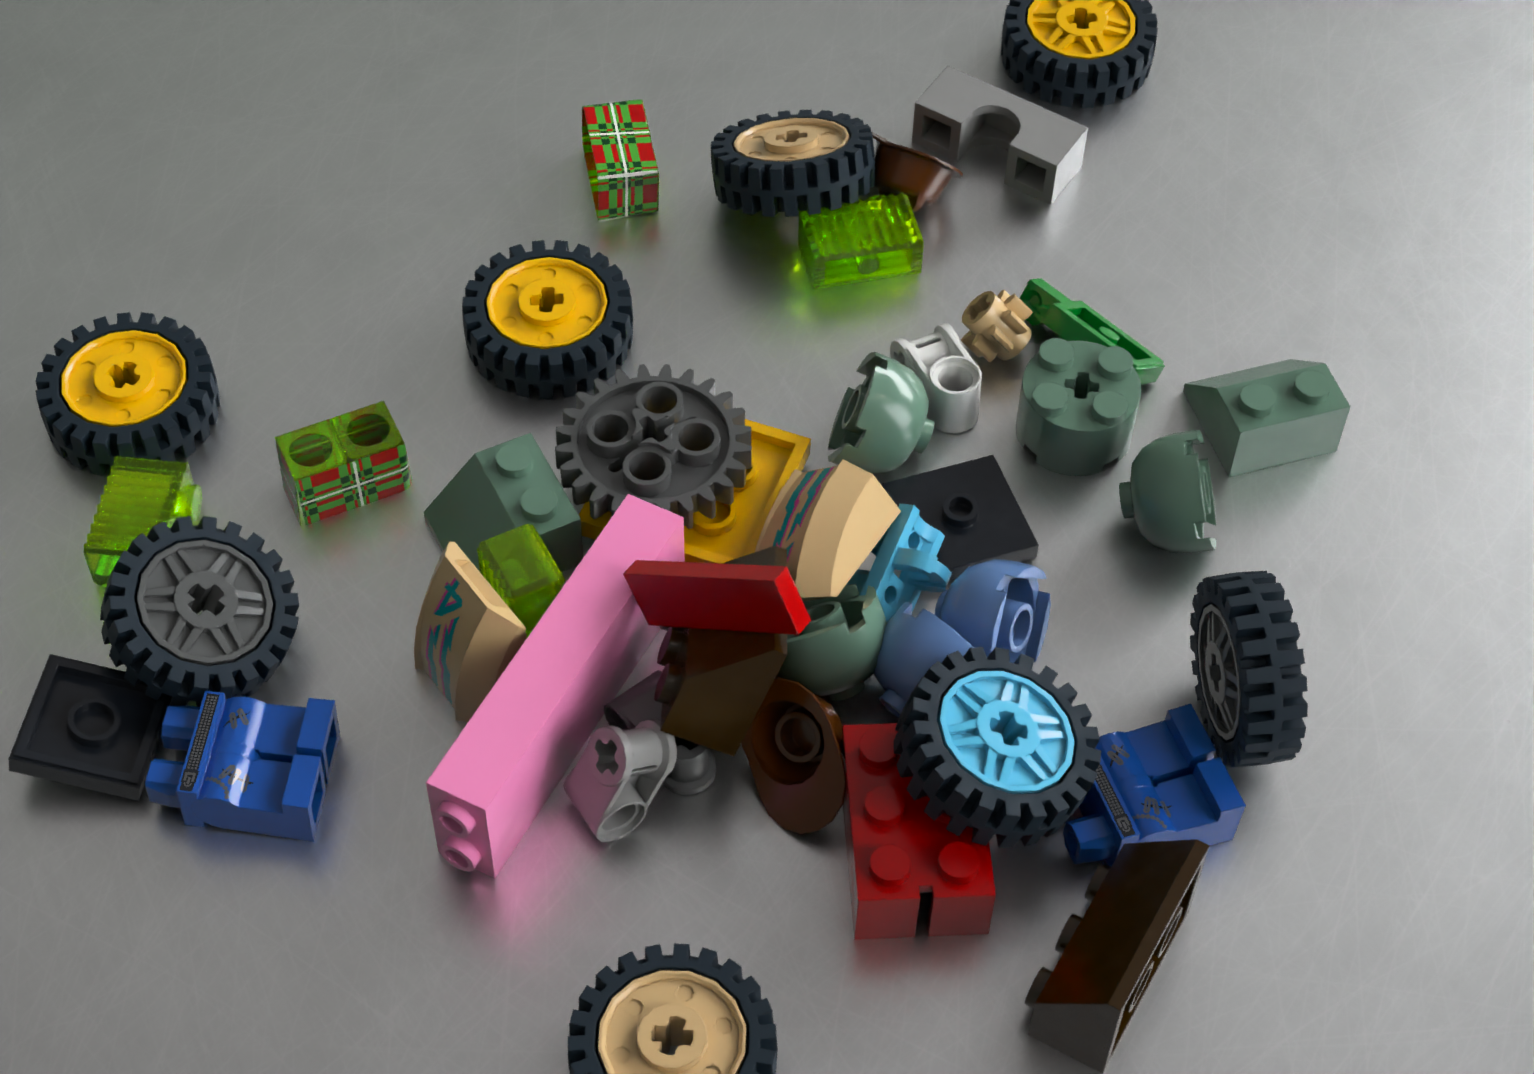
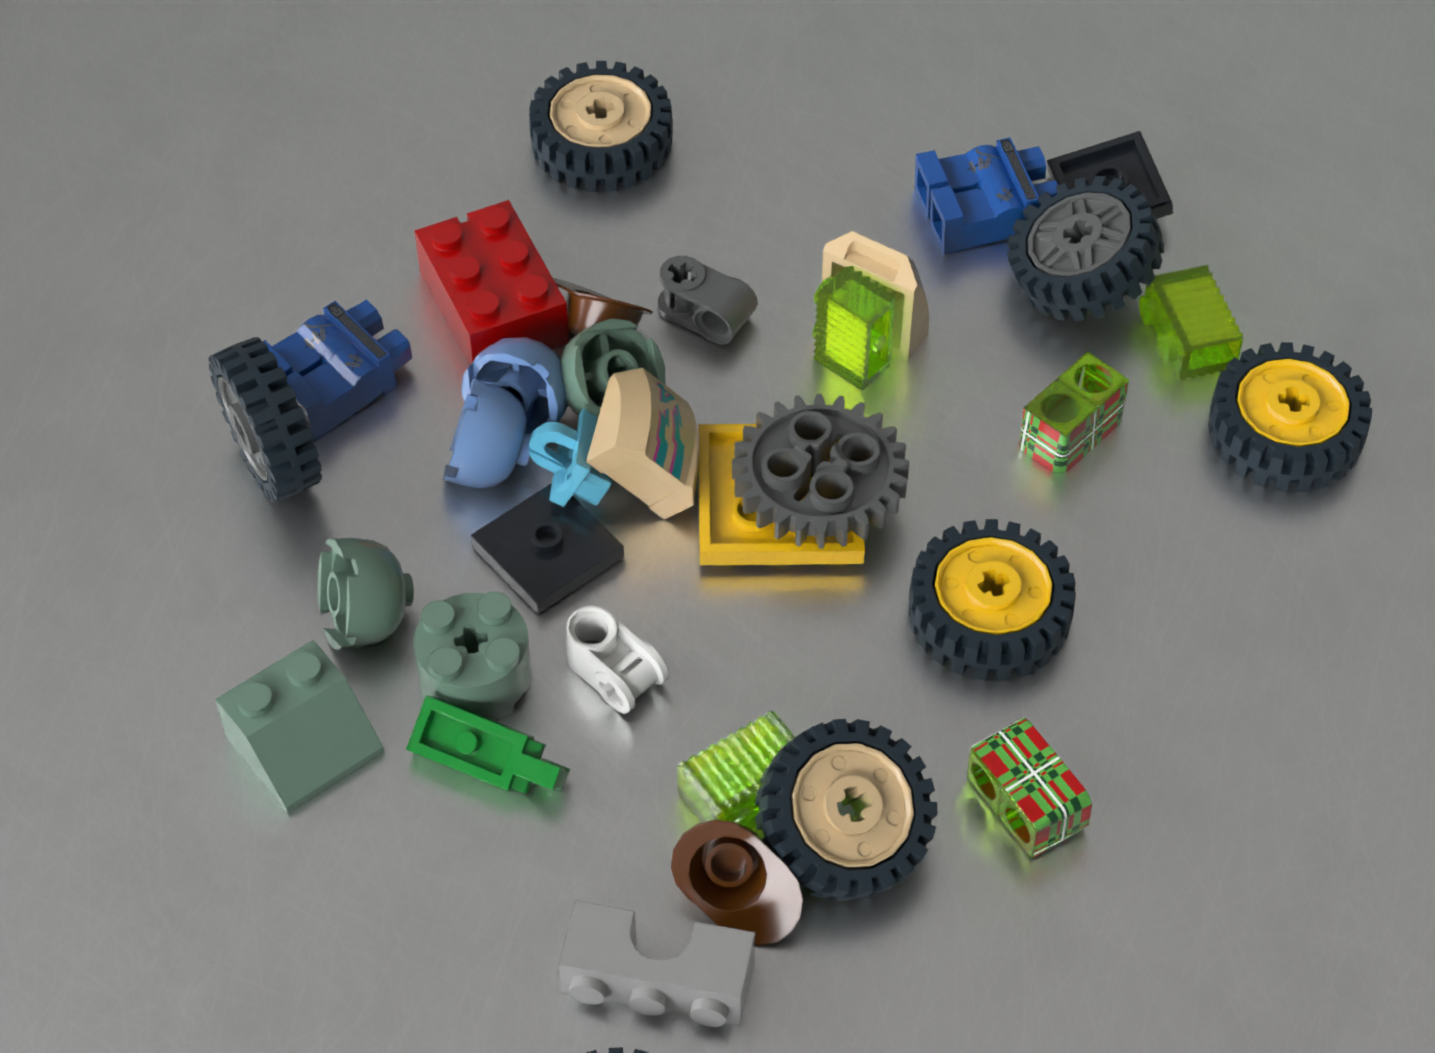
camera: 160 degrees right, 0 degrees up
sand green slope [424,433,583,596] -> none
bright pink brick [426,494,685,878] -> none
piece [563,719,677,842] -> none
red tile [623,560,811,635] -> none
dark brown slope [654,545,787,757] -> none
sand green cylinder [828,352,935,474] -> none
wheel [893,647,1101,848] -> none
tan gear [961,290,1033,362] -> none
dark brown slope [1025,839,1210,1073] -> none

